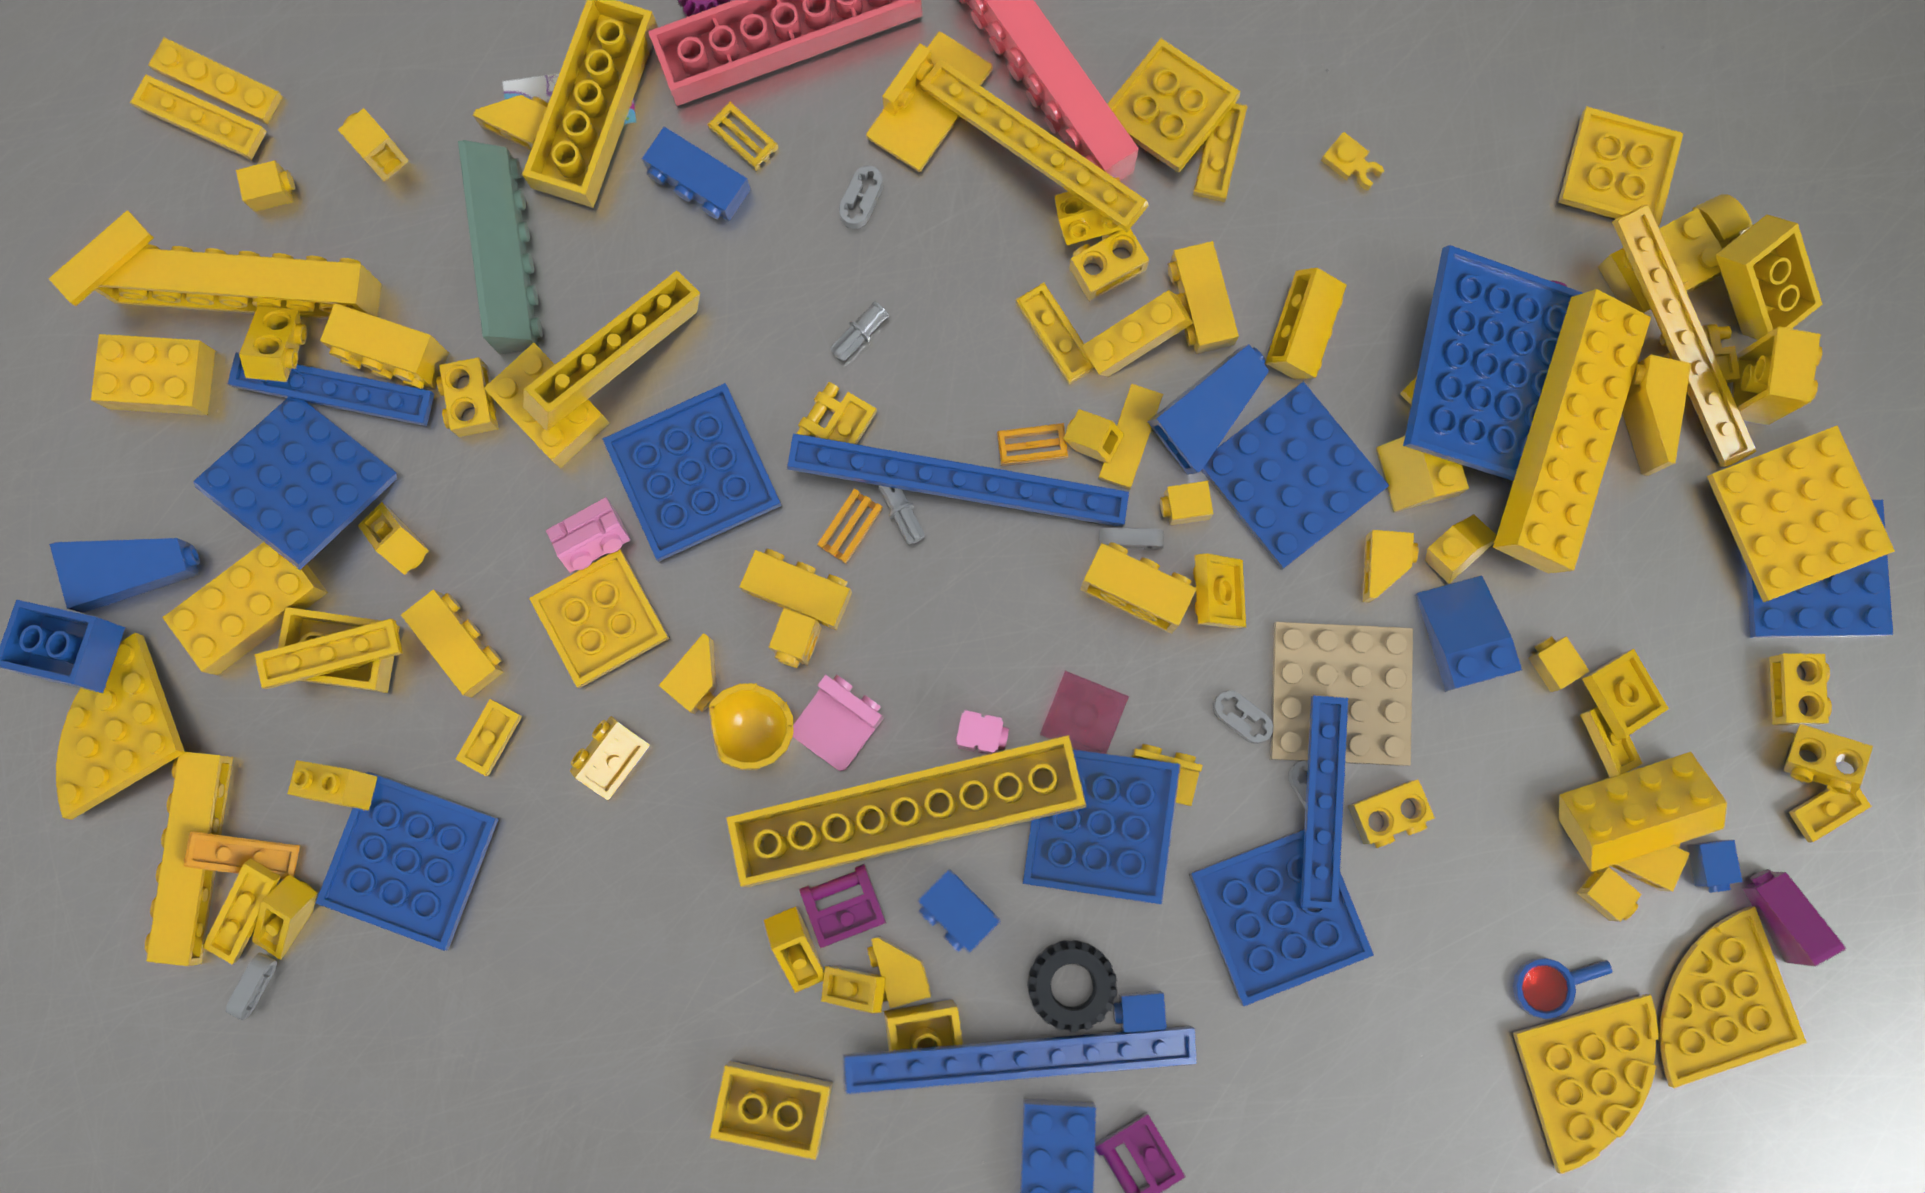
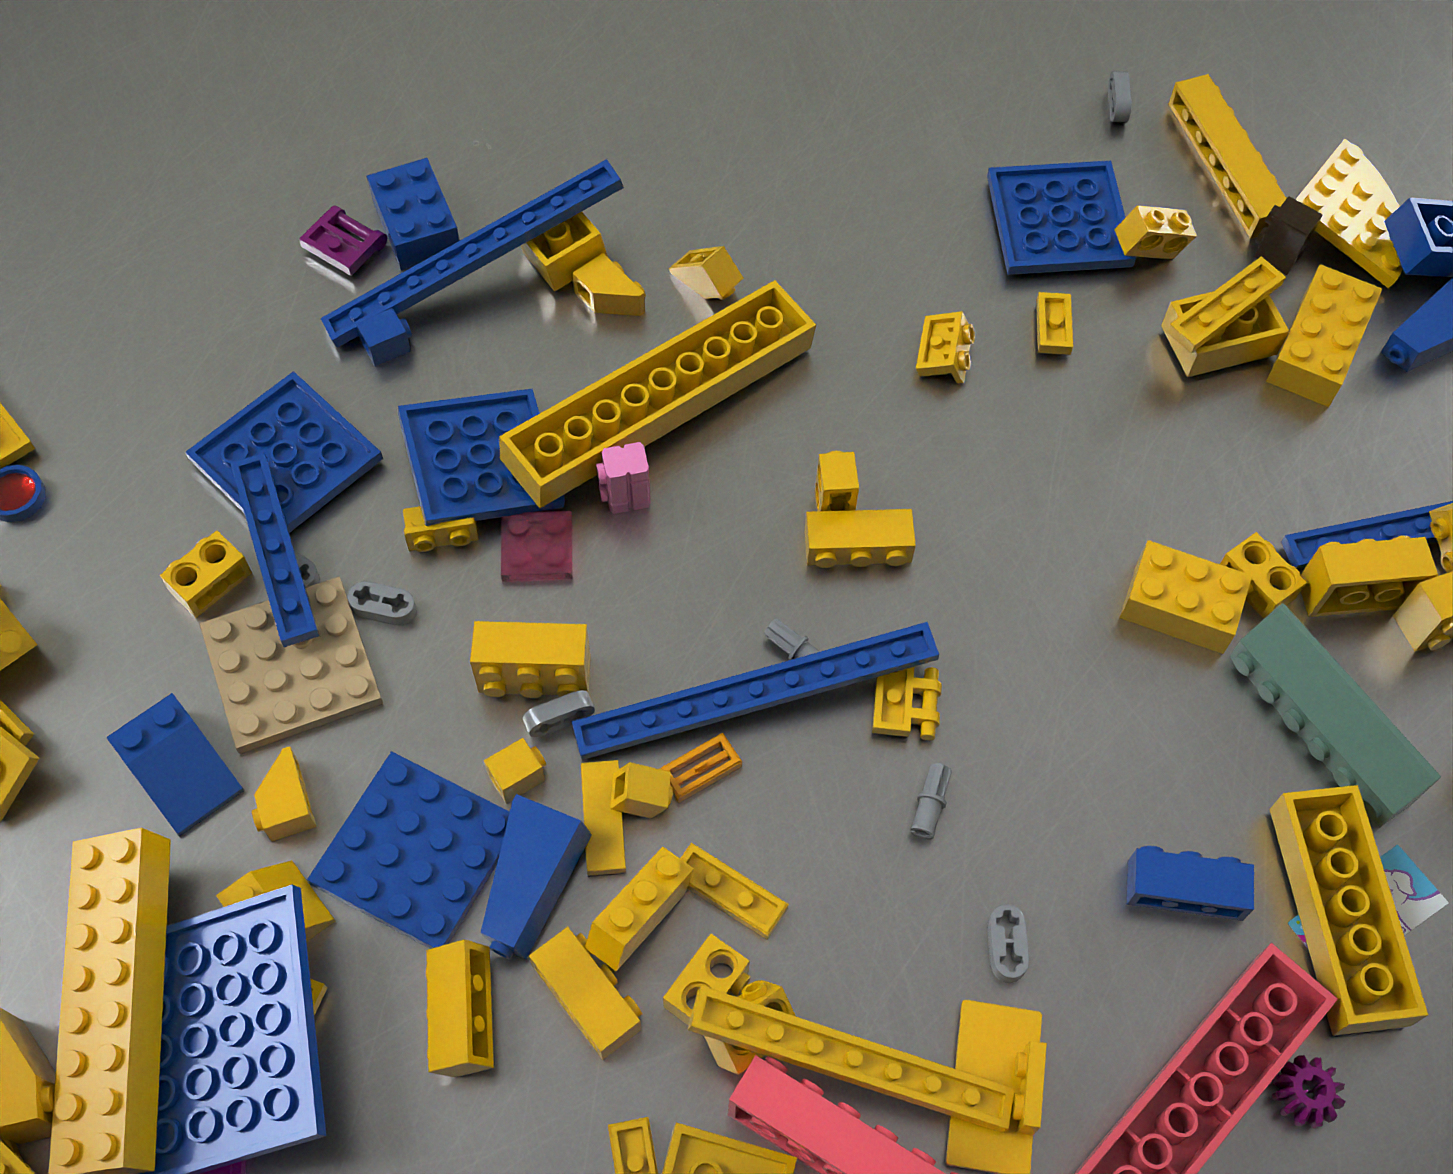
camera: 150 degrees right, 20 degrees down
light orange tile [183,831,300,879] -> none
blue plate [193,397,397,570] -> none
yellow plate [202,859,281,965] -> none
yellow slope [252,874,318,960] -> none
yellow slope [358,502,429,575] -> none
yellow brick [401,589,504,698] -> none
yellow slope [473,95,548,151] -> none
yellow brick [523,270,701,431] -> none
yellow plate [529,549,670,688] -> none
bright pink brick [546,497,631,573] -> none
blue plate [602,383,782,562] -> none
yellow slope [658,633,717,714] -> none
yellow tile [707,102,779,171] -> none
yellow cylinder [709,683,793,770] -> none
yellow brick [710,1061,833,1160] -> none
bright pink bracket [792,674,884,771] -> none
magenta plate [799,864,886,948] -> none
light orange tile [817,488,883,564] -> none
yellow plate [821,966,886,1013] -> none
blue brick [918,869,1000,953] -> none
black tyre [1028,940,1118,1032] -> none
yellow plate [1193,553,1246,629] -> none
yellow slope [1424,514,1497,584] -> none
yellow brick [1528,636,1590,692] -> none
none -> dark brown brick [1254,196,1323,275]

